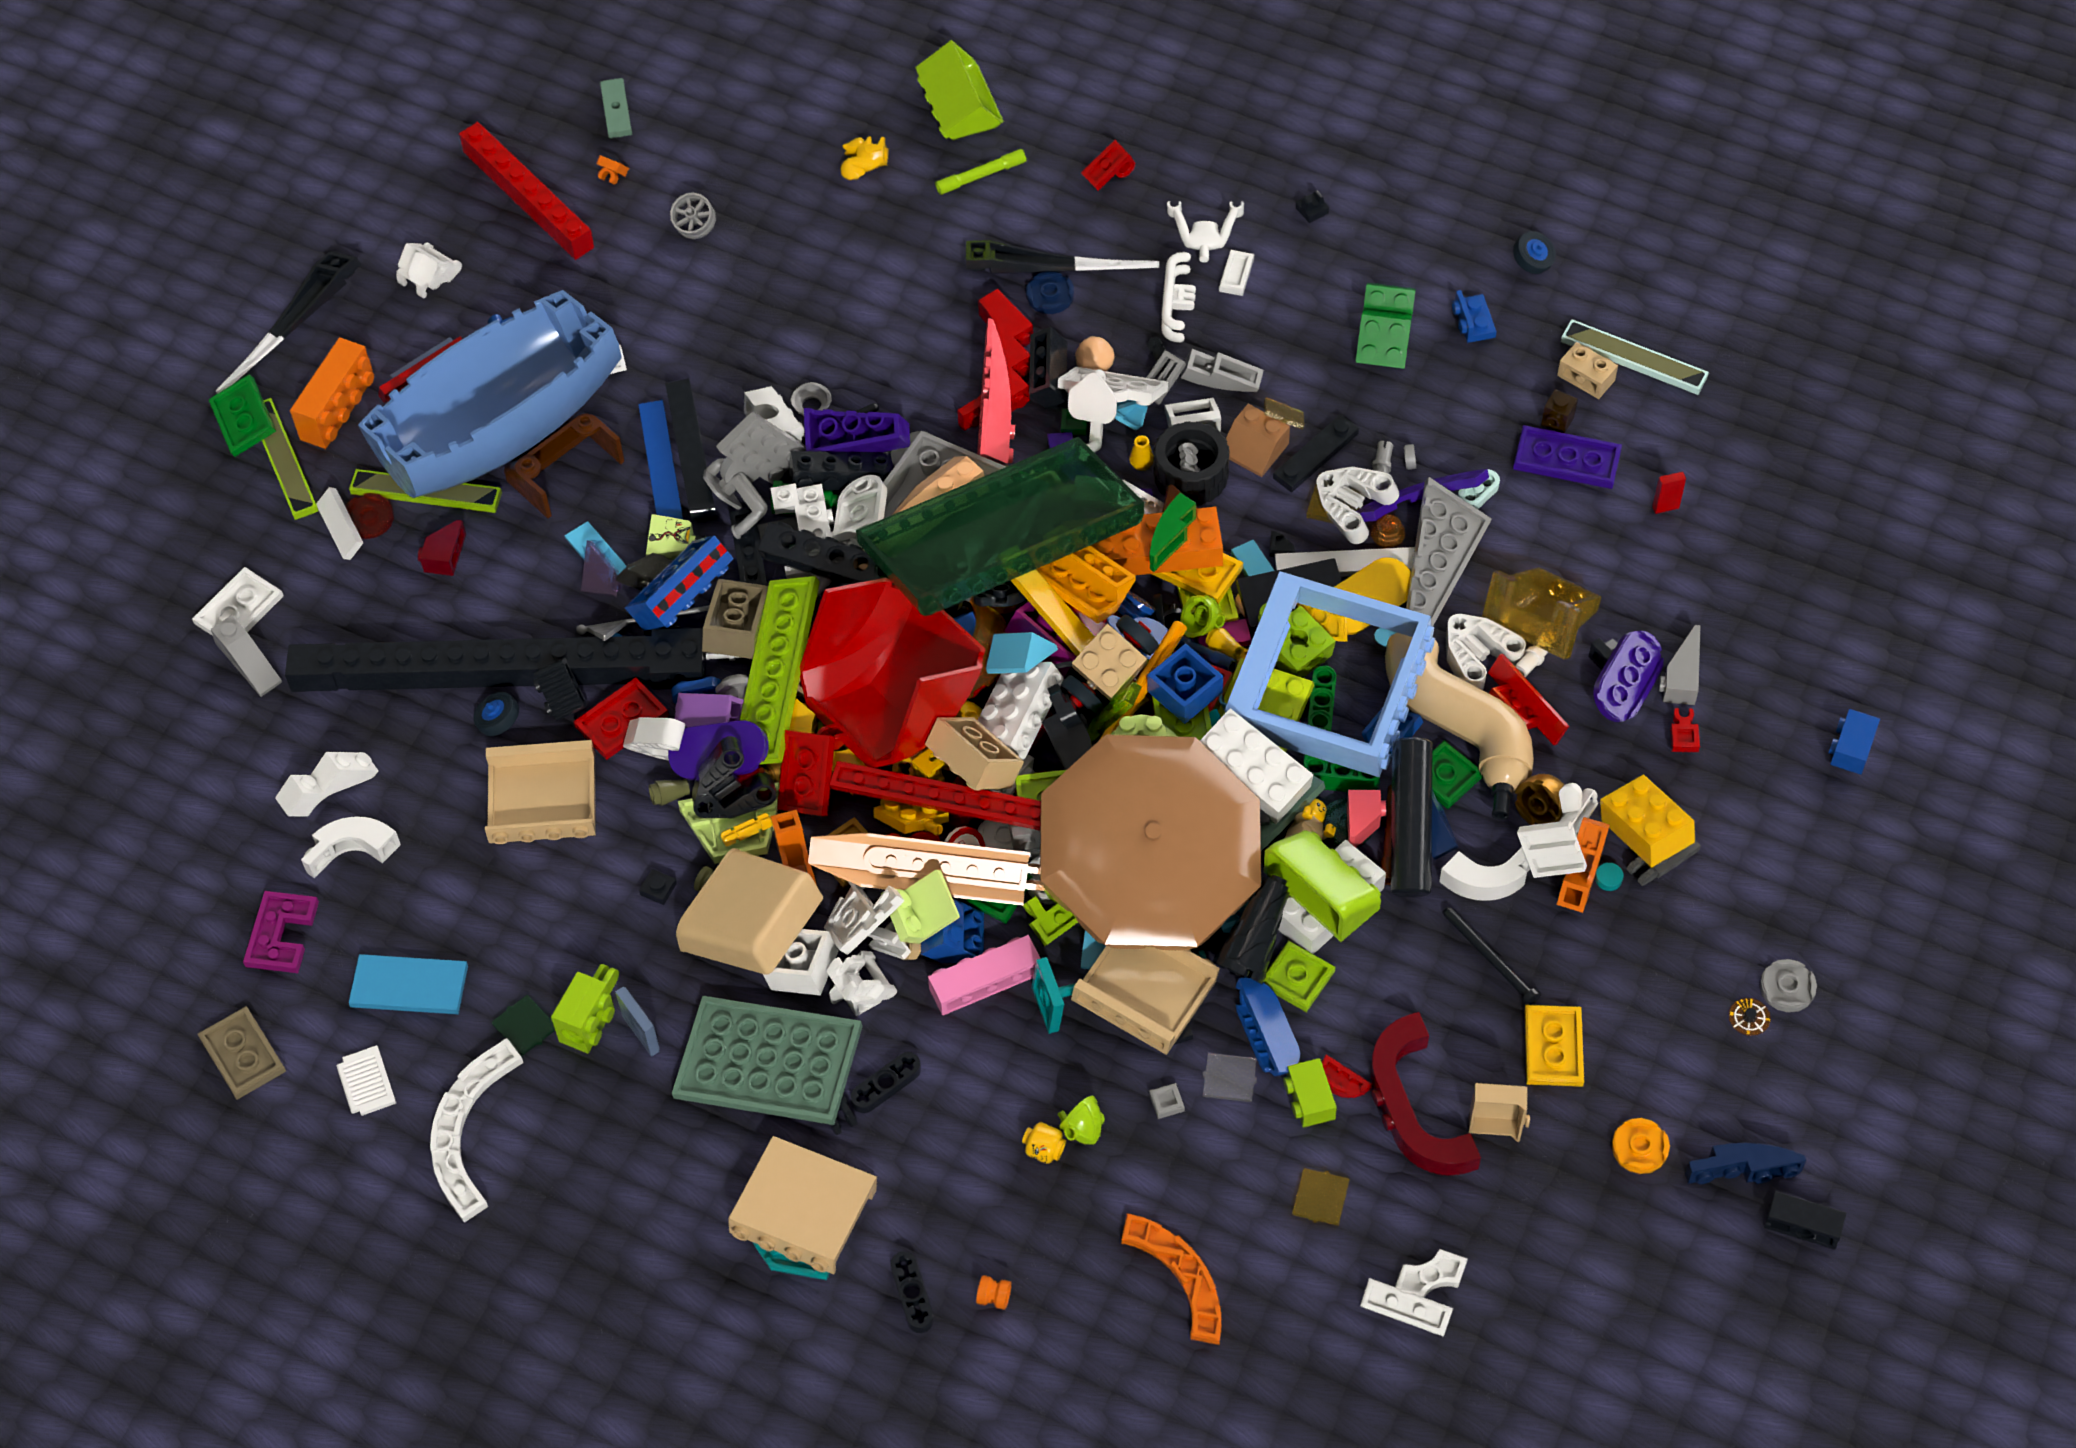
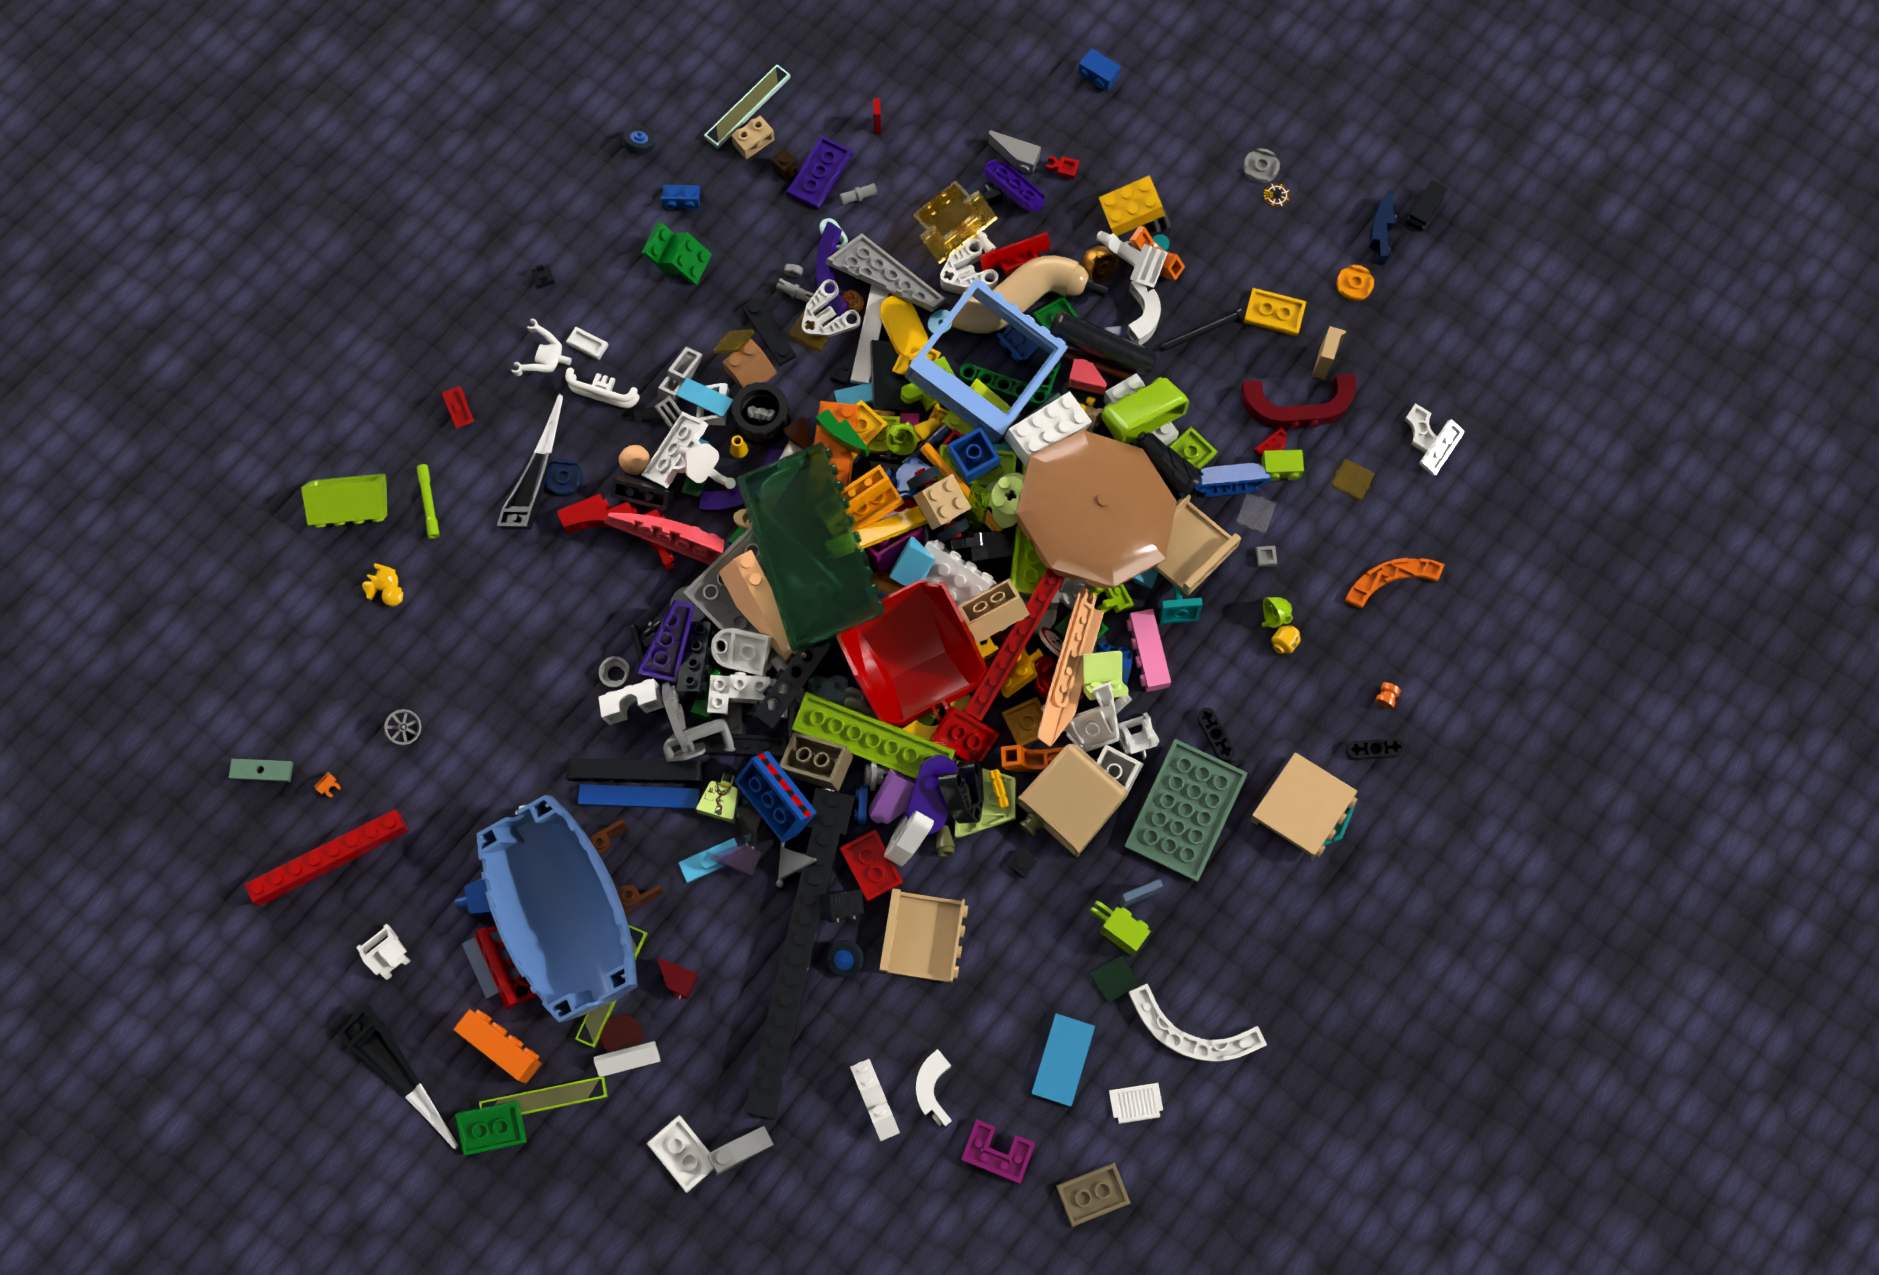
camera: 80 degrees left, 15 degrees up
none -> medium azure piece [676,377,734,418]
none -> light grey pin [840,183,877,205]

